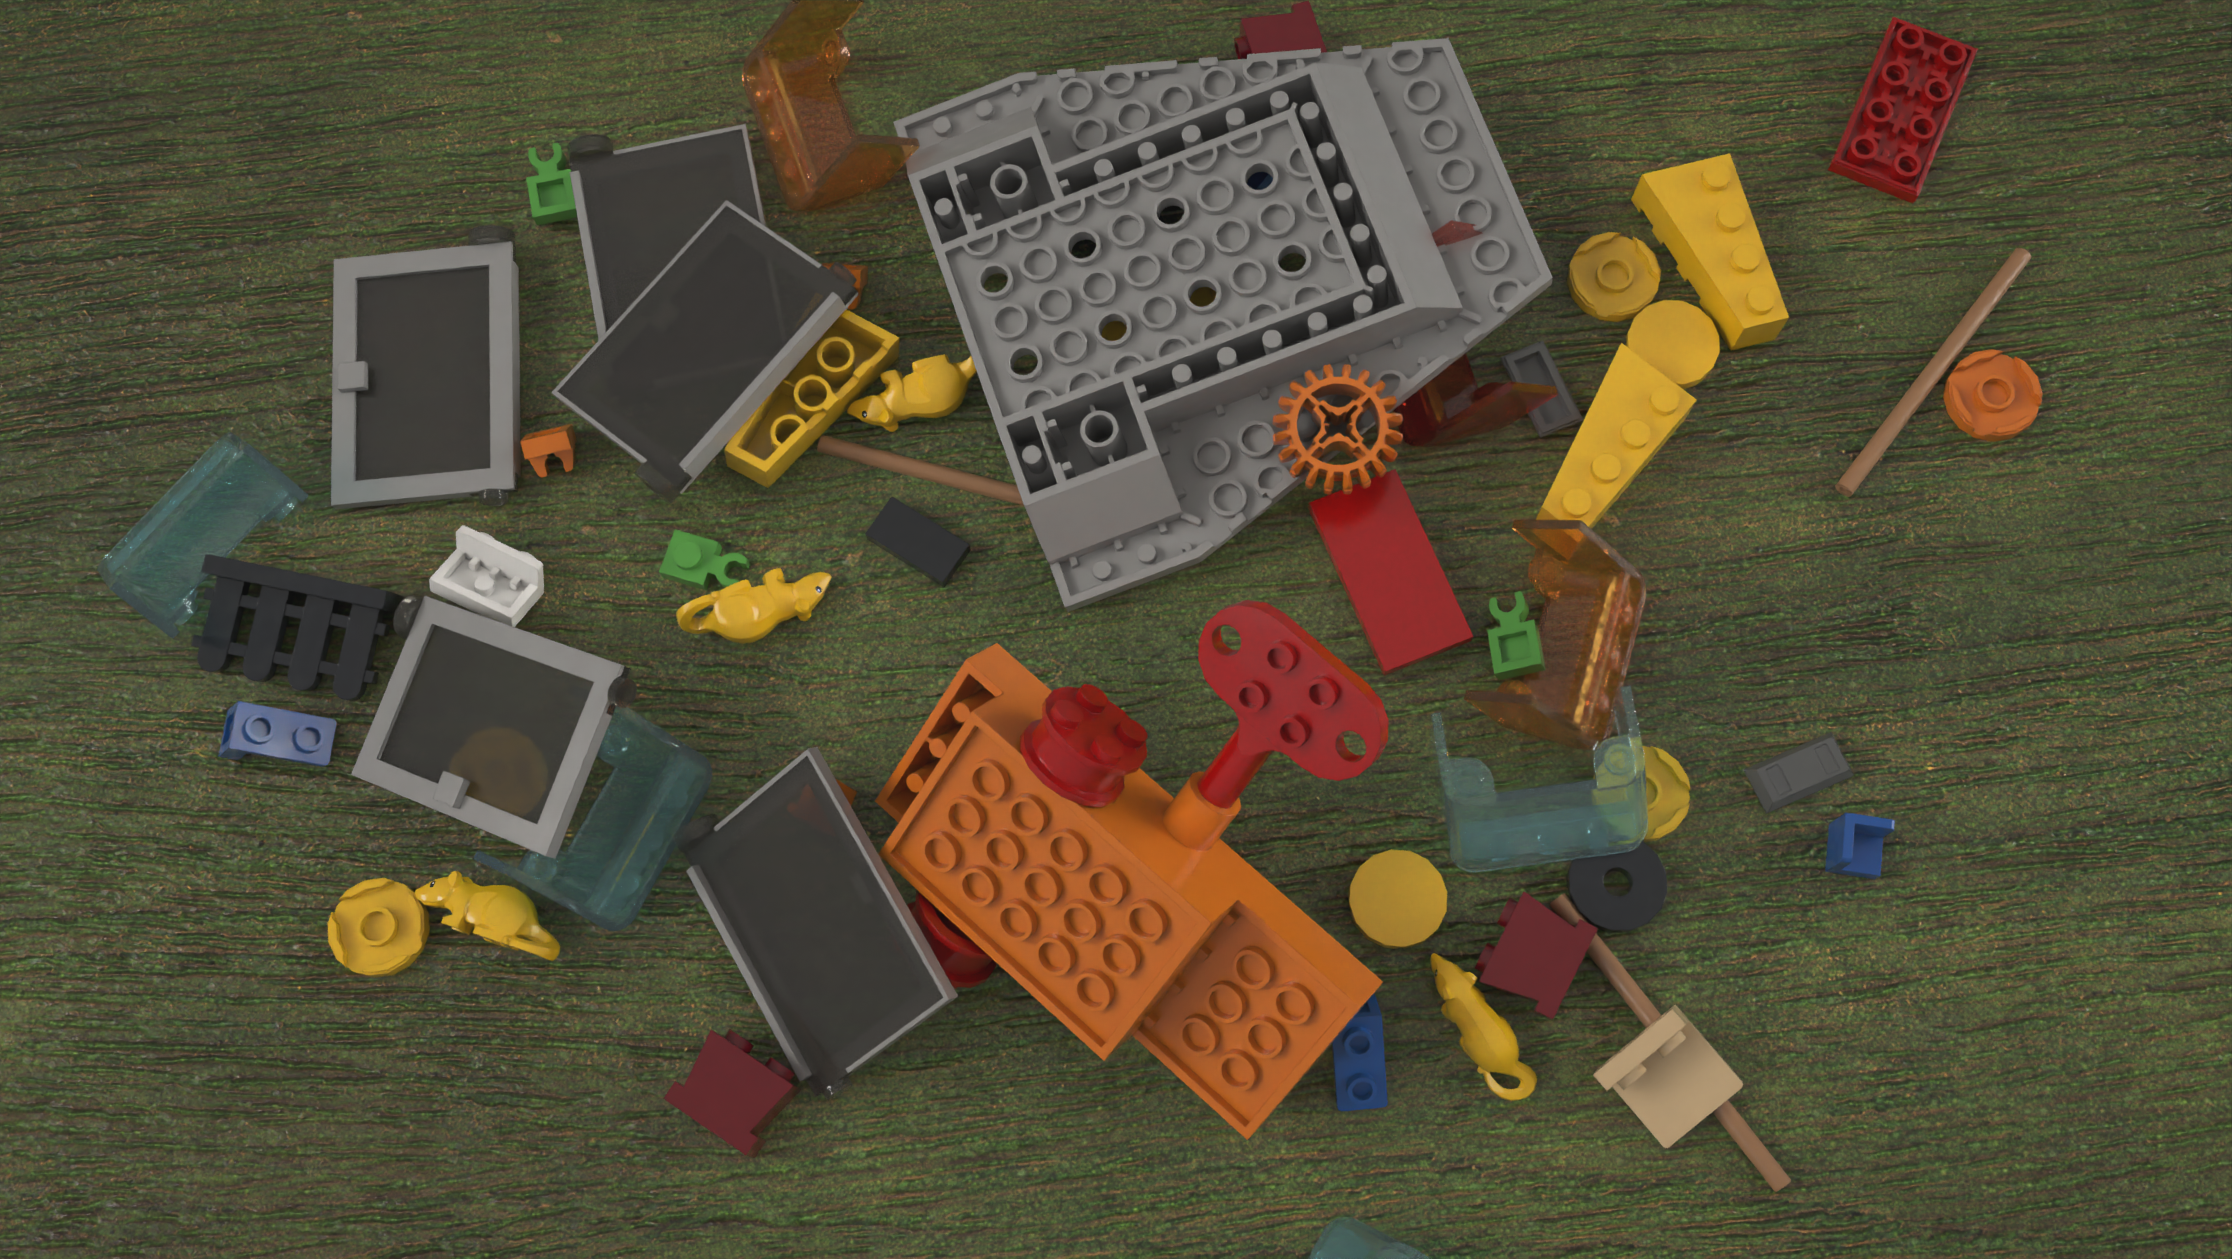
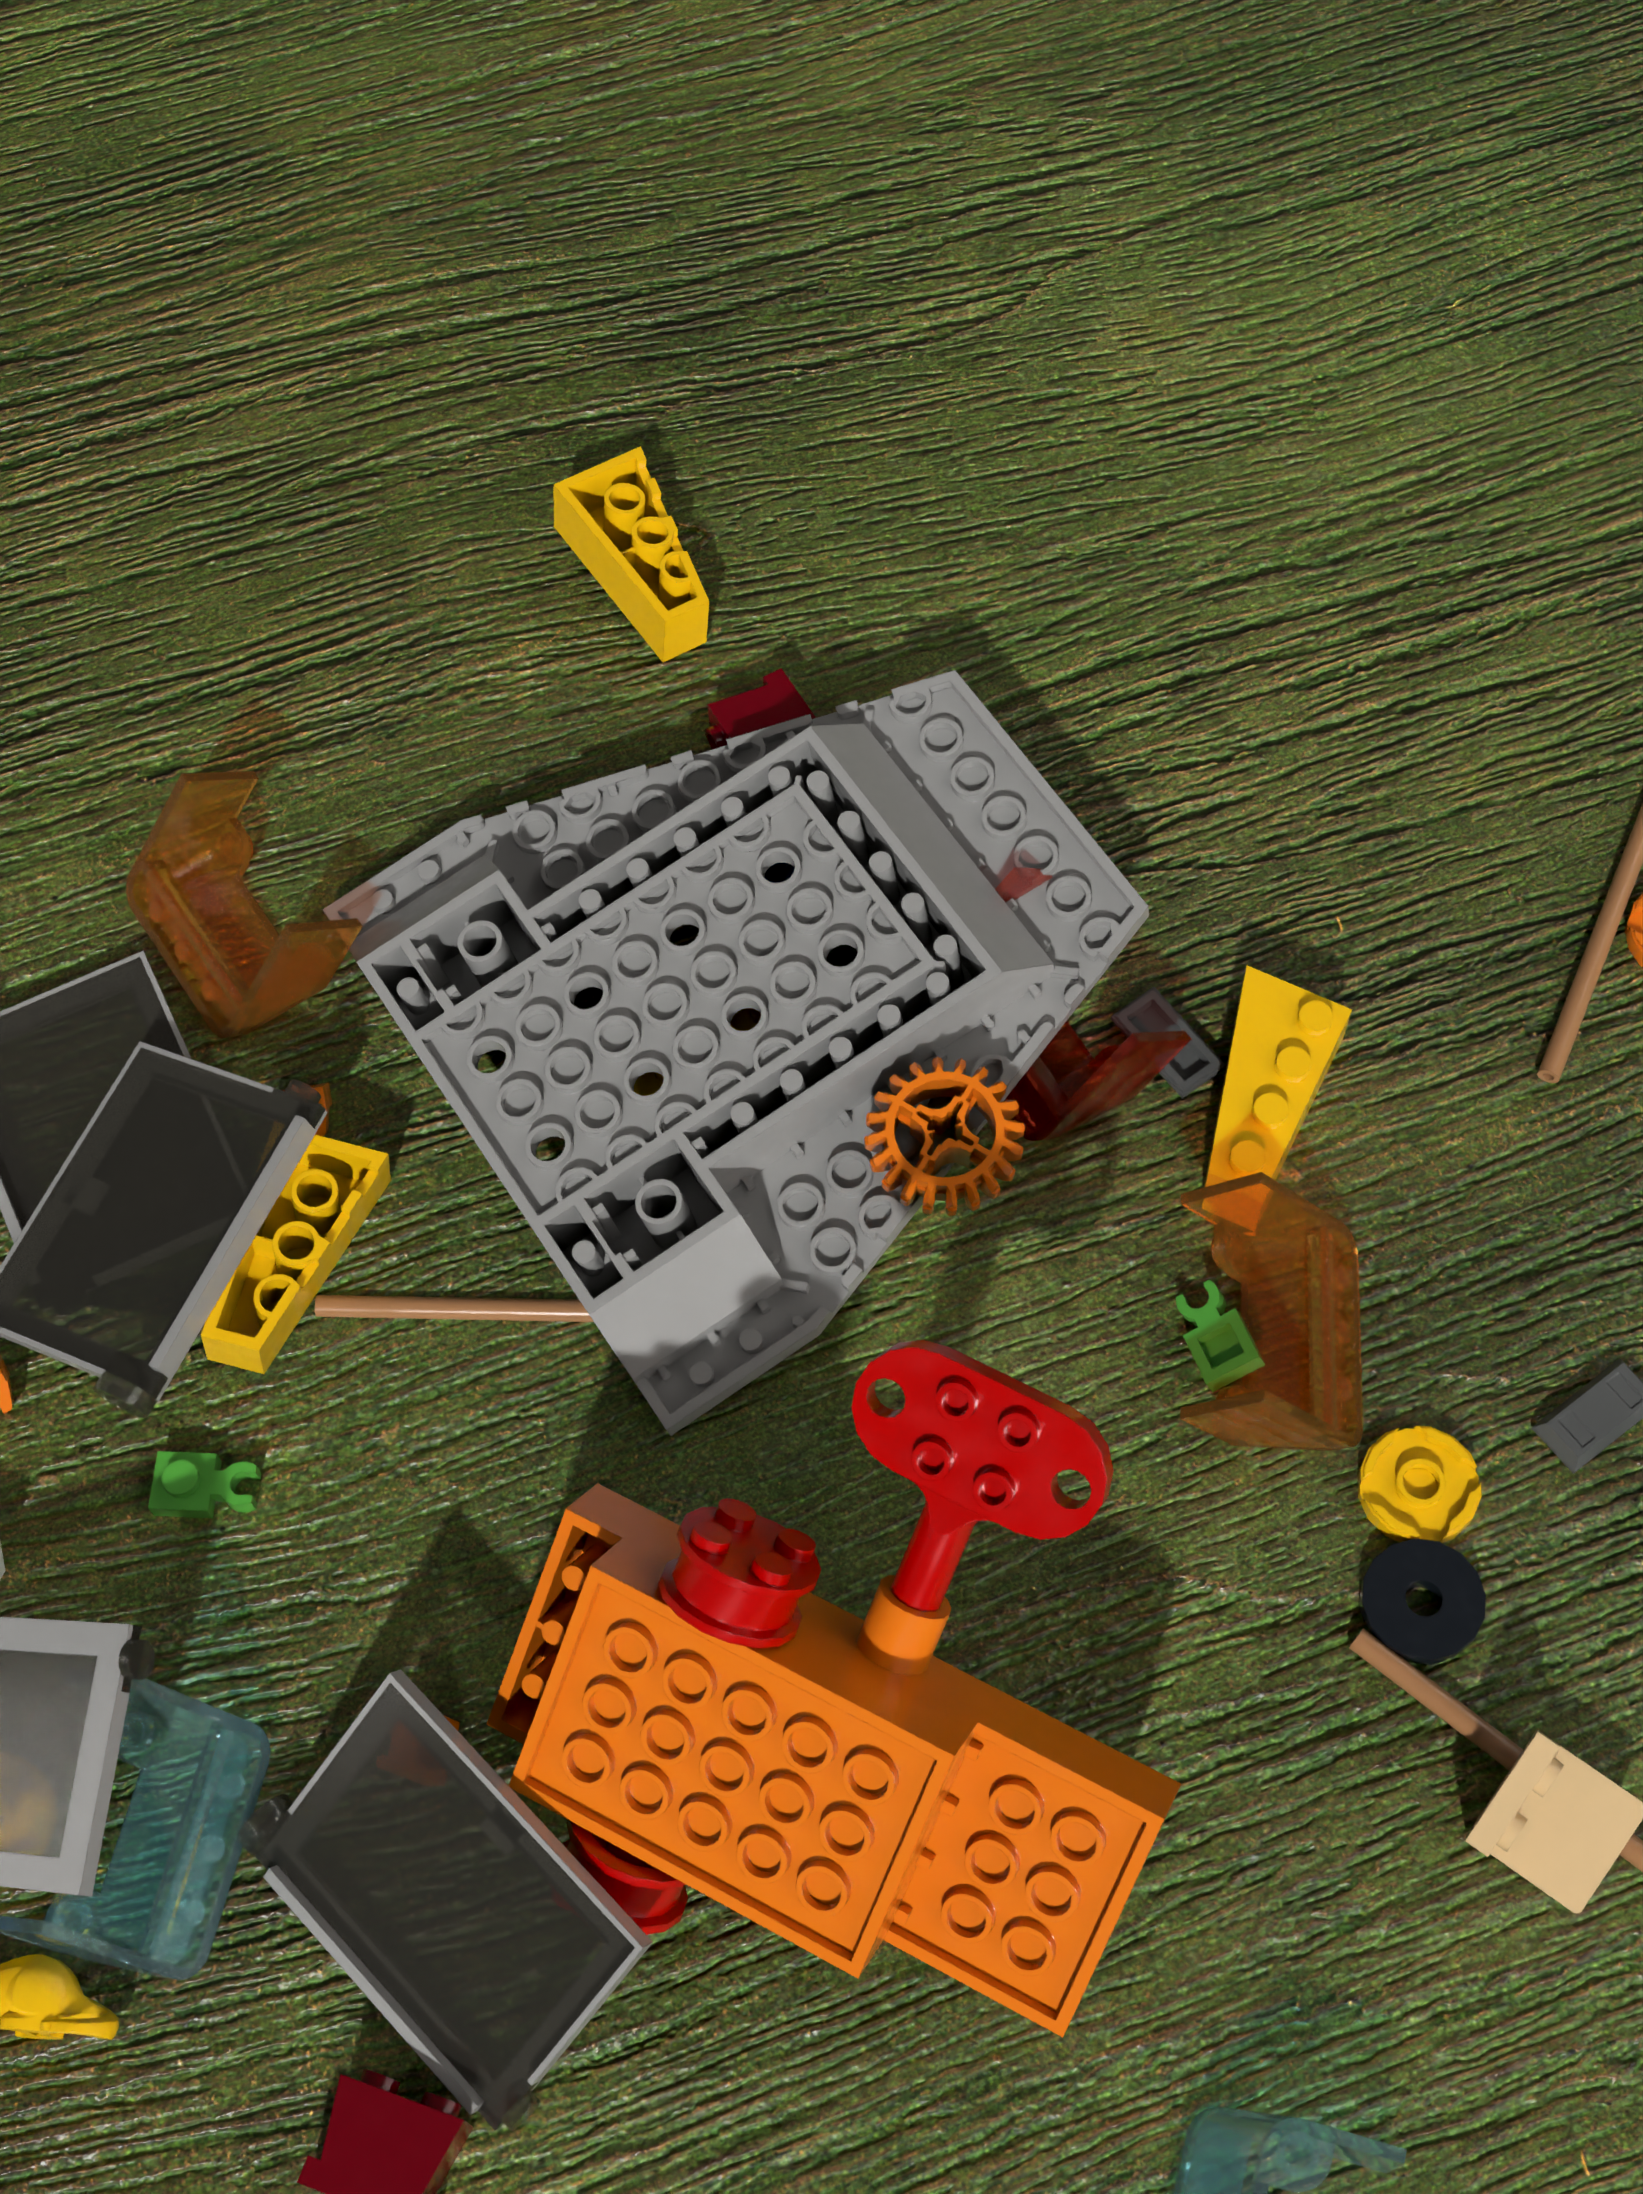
camera: 15 degrees left, 10 degrees down
yellow animal [676,568,832,644] -> none
yellow animal [847,354,977,432] -> none
black tile [865,497,971,588] -> none
red tile [1308,469,1474,676] -> none
blue bracket [1332,993,1388,1111] -> none
yellow tile [1348,849,1447,949] -> none
clear light blue windscreen [1430,686,1648,873] -> none
yellow animal [1430,953,1537,1101] -> none
dark red hips [1474,891,1598,1021] -> none
yellow tile [1567,232,1661,322] -> none
yellow tile [1625,300,1720,390] -> none
yellow wedge [1631,153,1789,351] -> none
red tile [1828,17,1978,203] -> none

